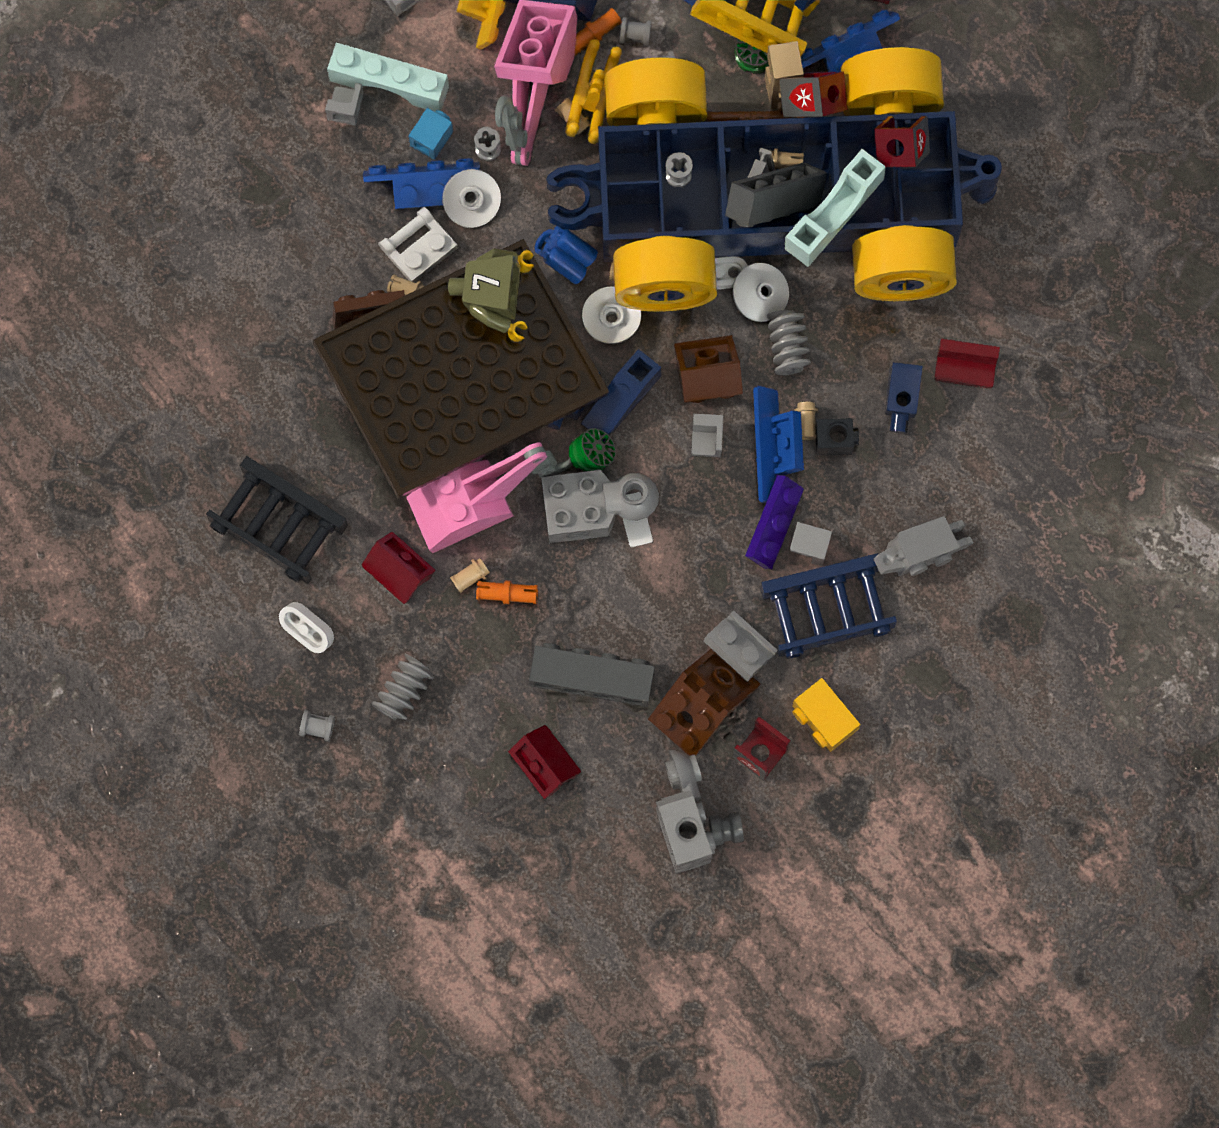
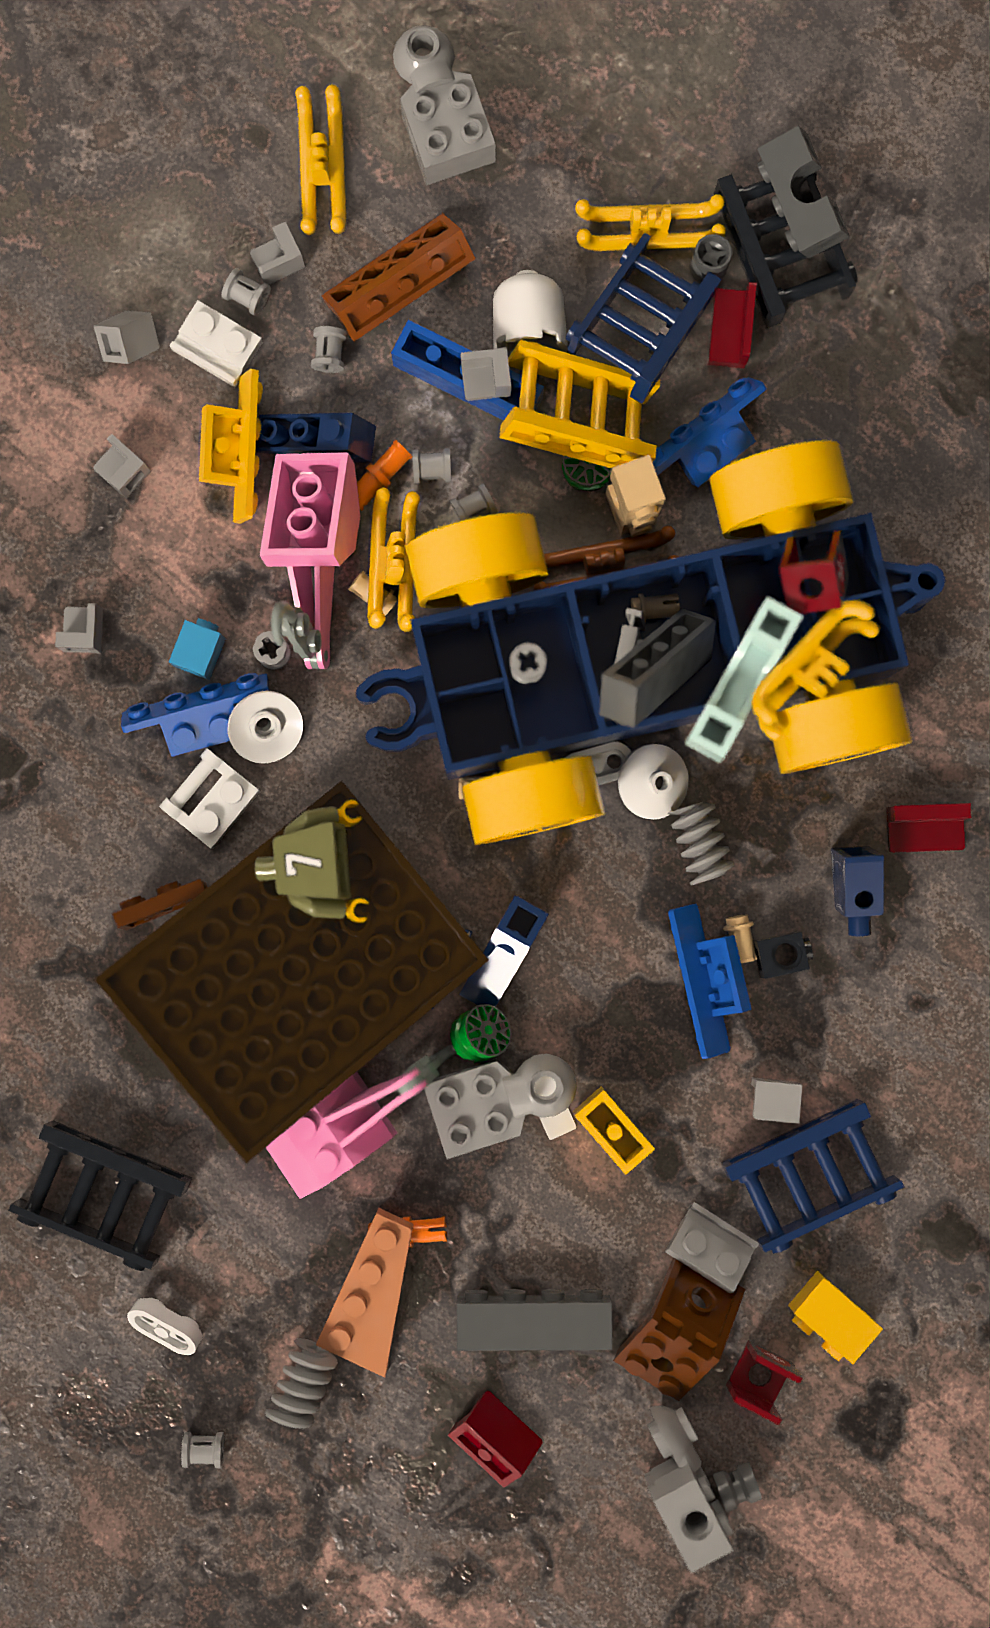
camera: 10 degrees left, 10 degrees up
light aqua arch [327,43,449,112] -> none
dark red panel [362,531,436,604] -> none
tan pin [387,275,424,295] -> none
tan pin [450,558,490,593] -> none
blue piece [534,226,598,284] -> none
white dish [582,286,641,344] -> none
reddish brown slope [674,335,743,403] -> none
light grey panel [691,414,723,457] -> none
dark purple plate [745,475,804,570] -> none
piece [779,71,848,117] -> none
light grey hinge [874,516,973,576] -> none
none -> nougat wing [316,1208,414,1377]
none -> yellow brick [573,1086,655,1175]
none -> yellow piece [751,600,879,740]

